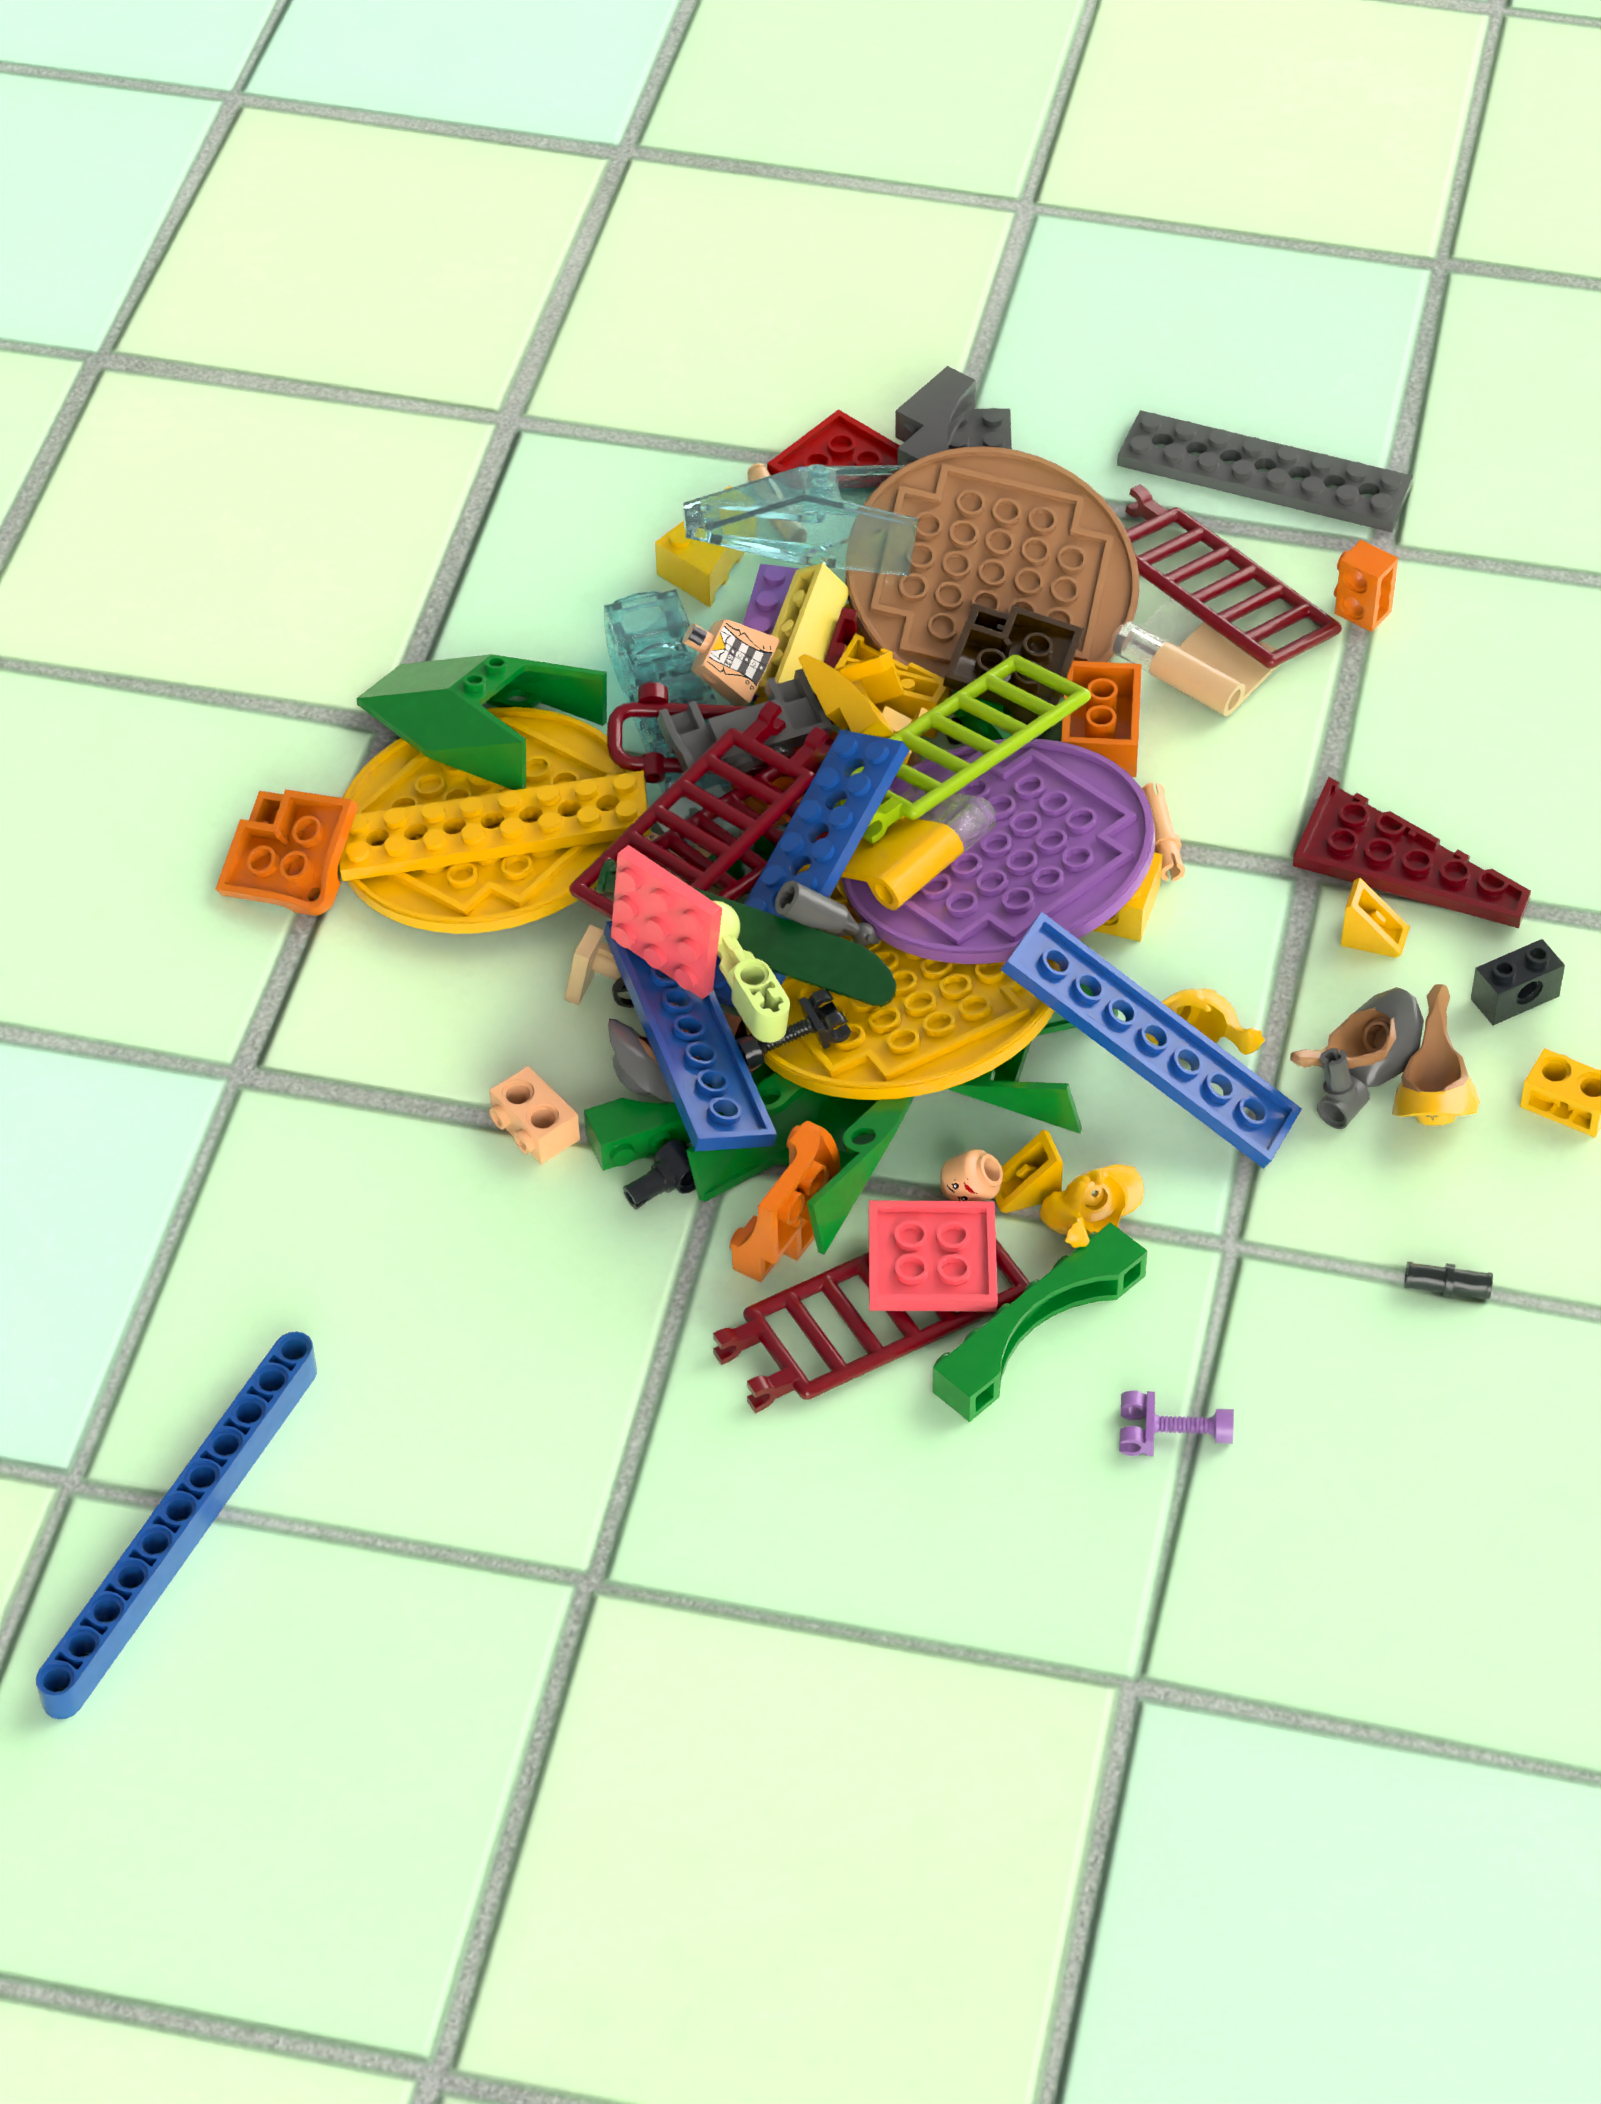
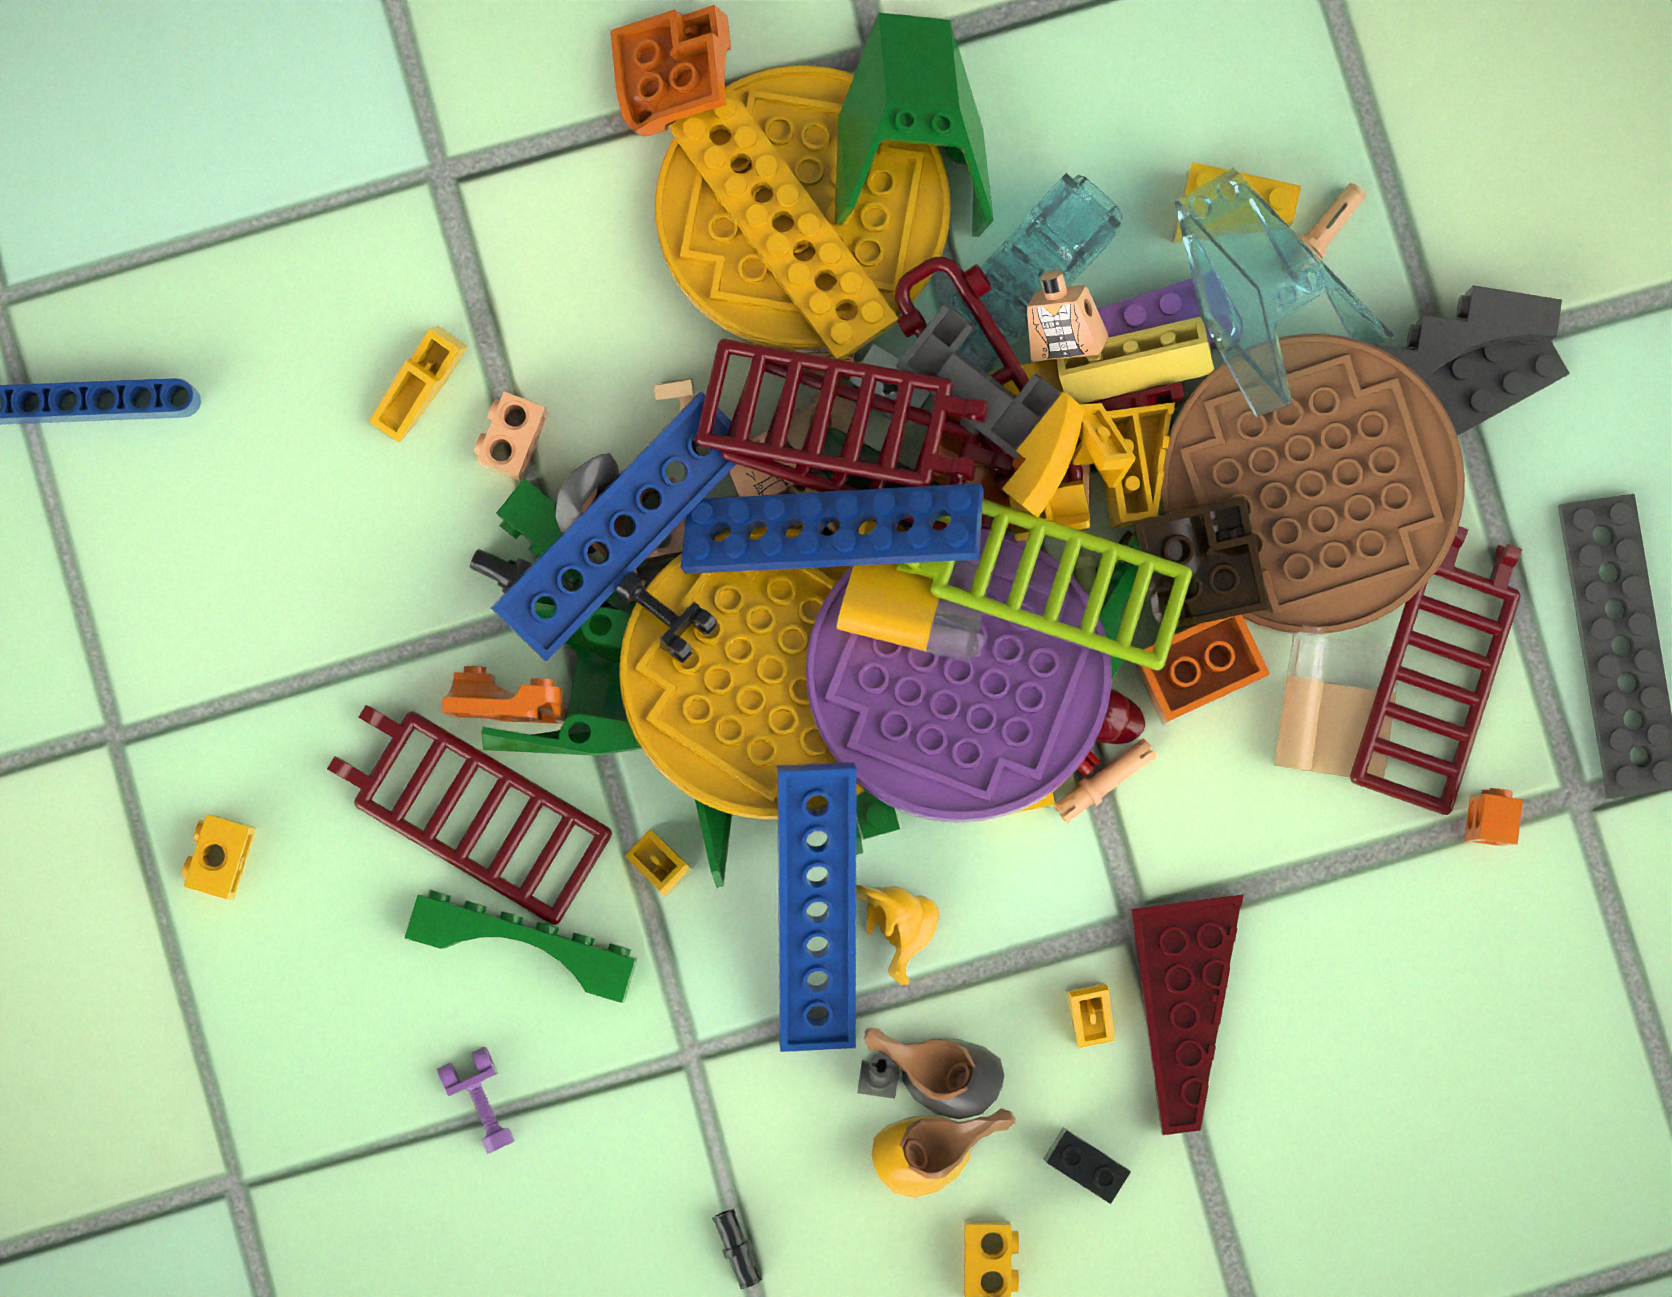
camera: 60 degrees right, 35 degrees up
dark green piece [596,859,897,1007] -> none
coral plate [611,845,722,1000] -> none
yellowish green beam [713,901,790,1043] -> none
red plate [767,409,900,490] -> none
dark grey wheel [775,880,880,946] -> none
coral plate [869,1200,998,1312] -> none
light nougat head [940,1149,1003,1201] -> none
yellow piece [1039,1164,1144,1248] -> none
none -> yellow brick [182,814,256,900]
none -> yellow slope [368,326,468,443]

